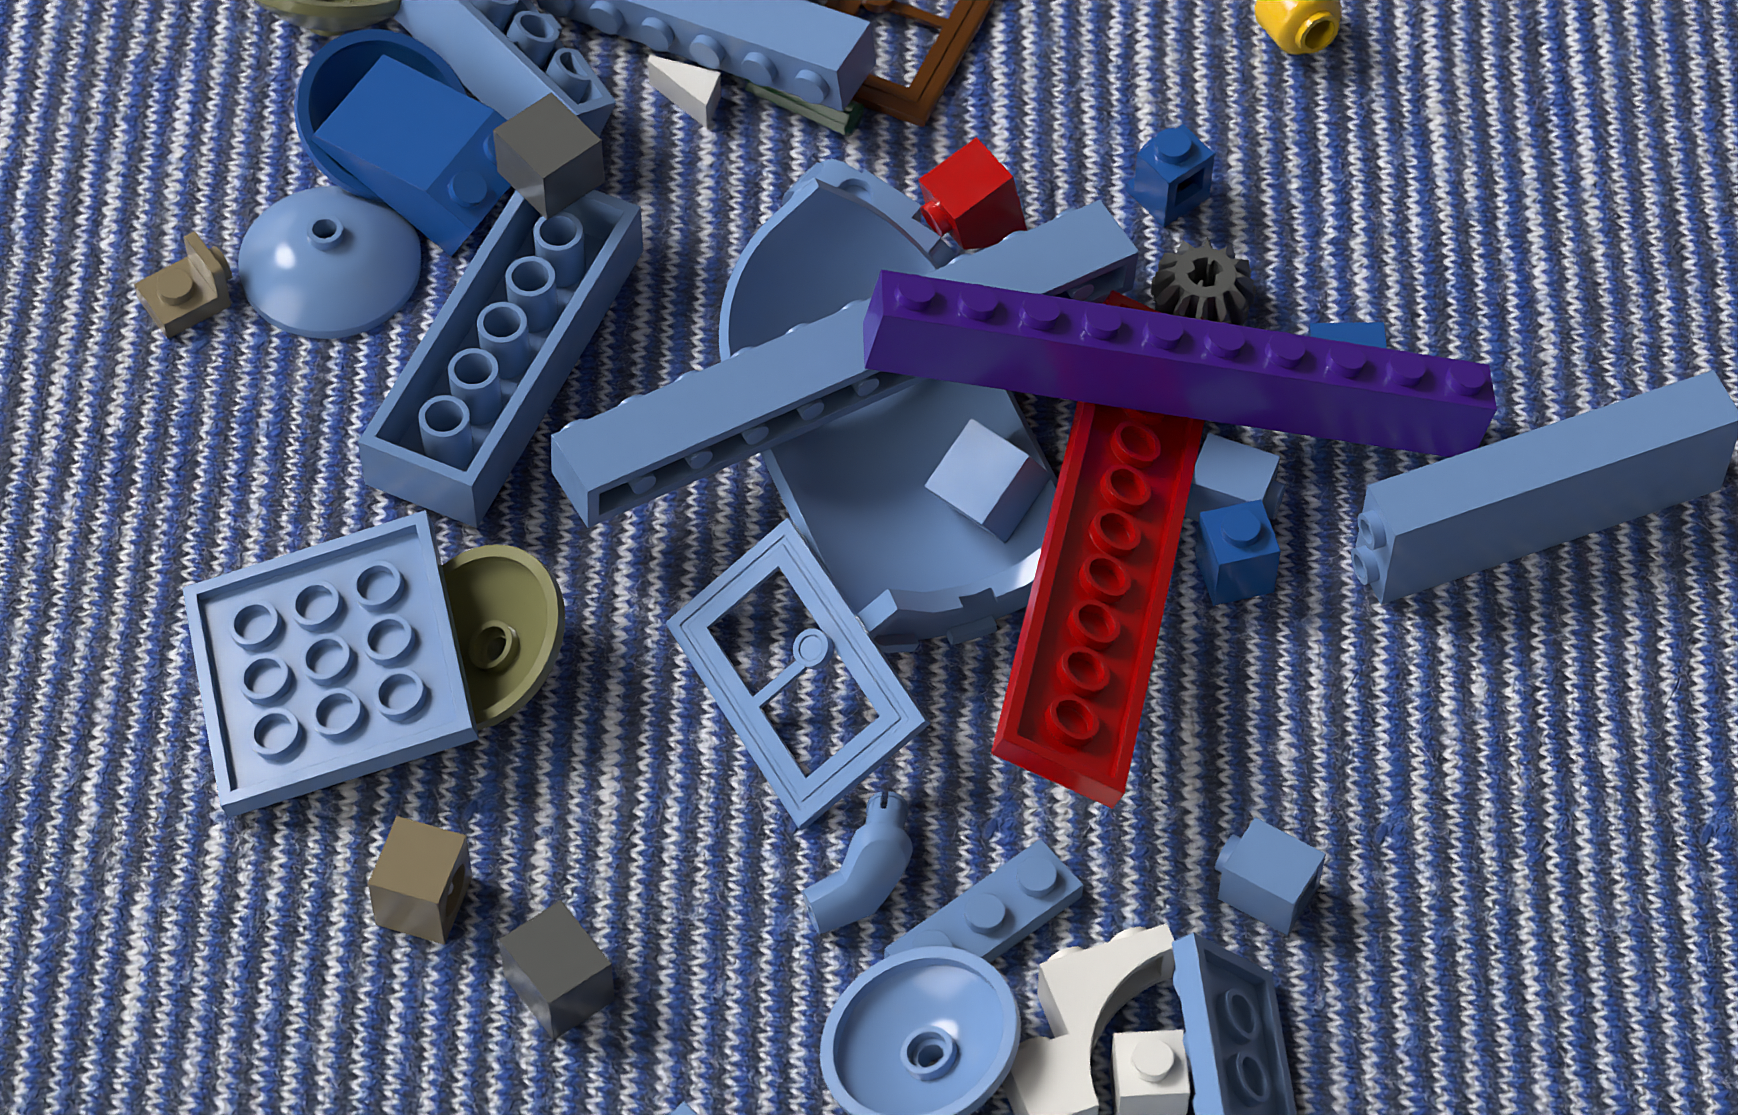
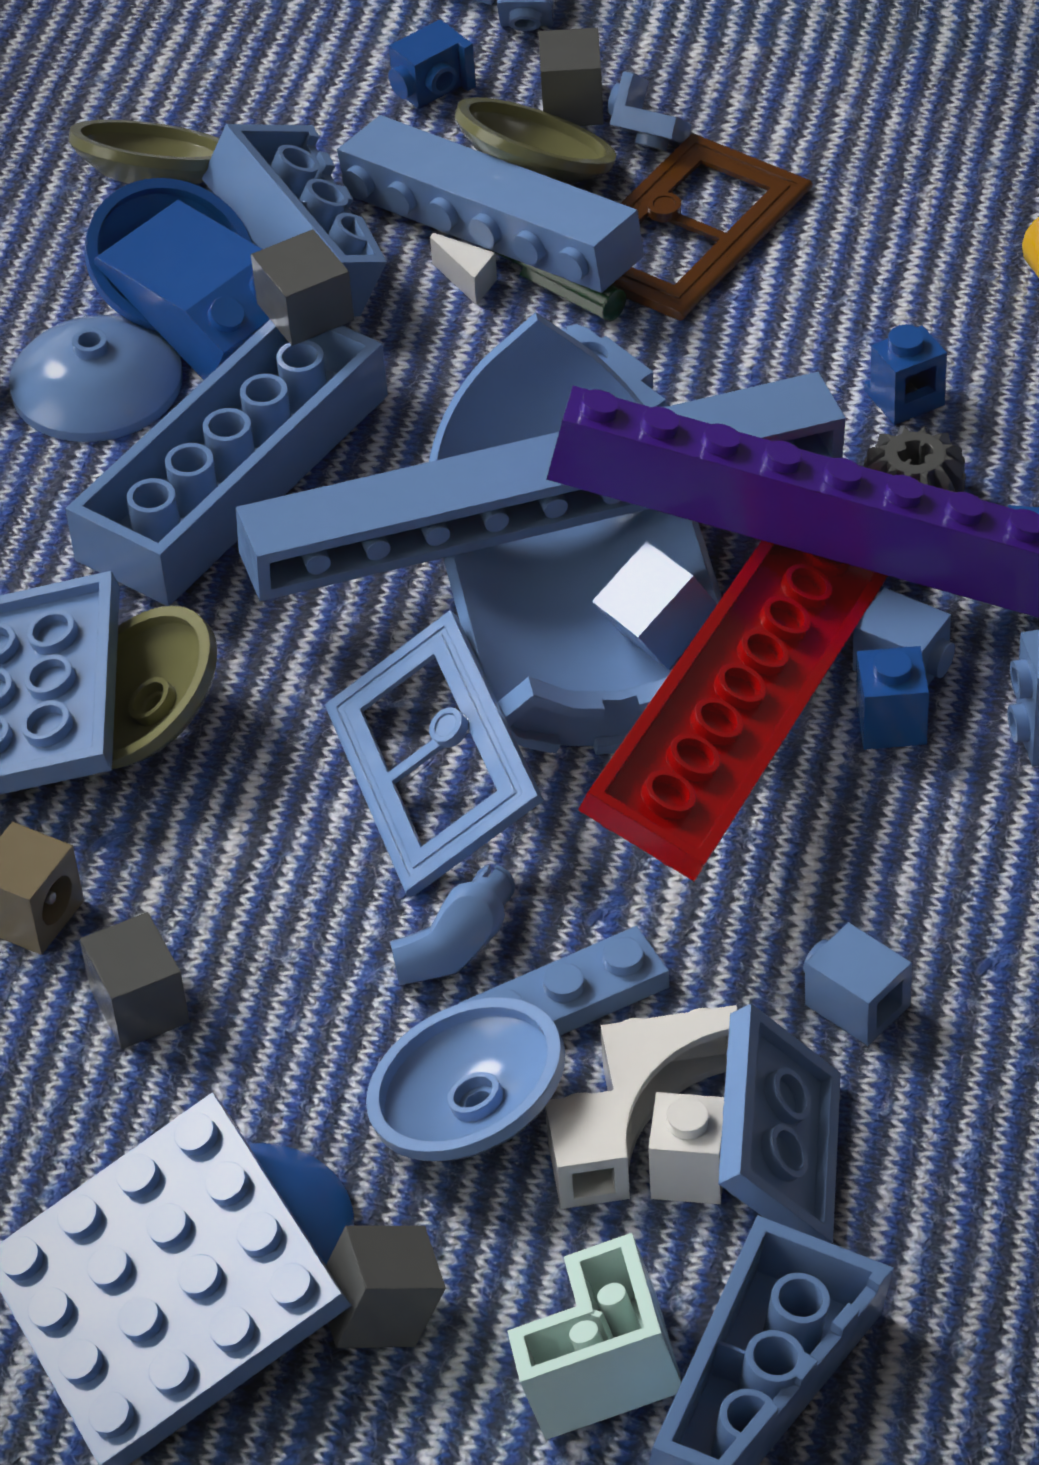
camera: 15 degrees right, 10 degrees down
red slope [918,137,1027,250] -> none

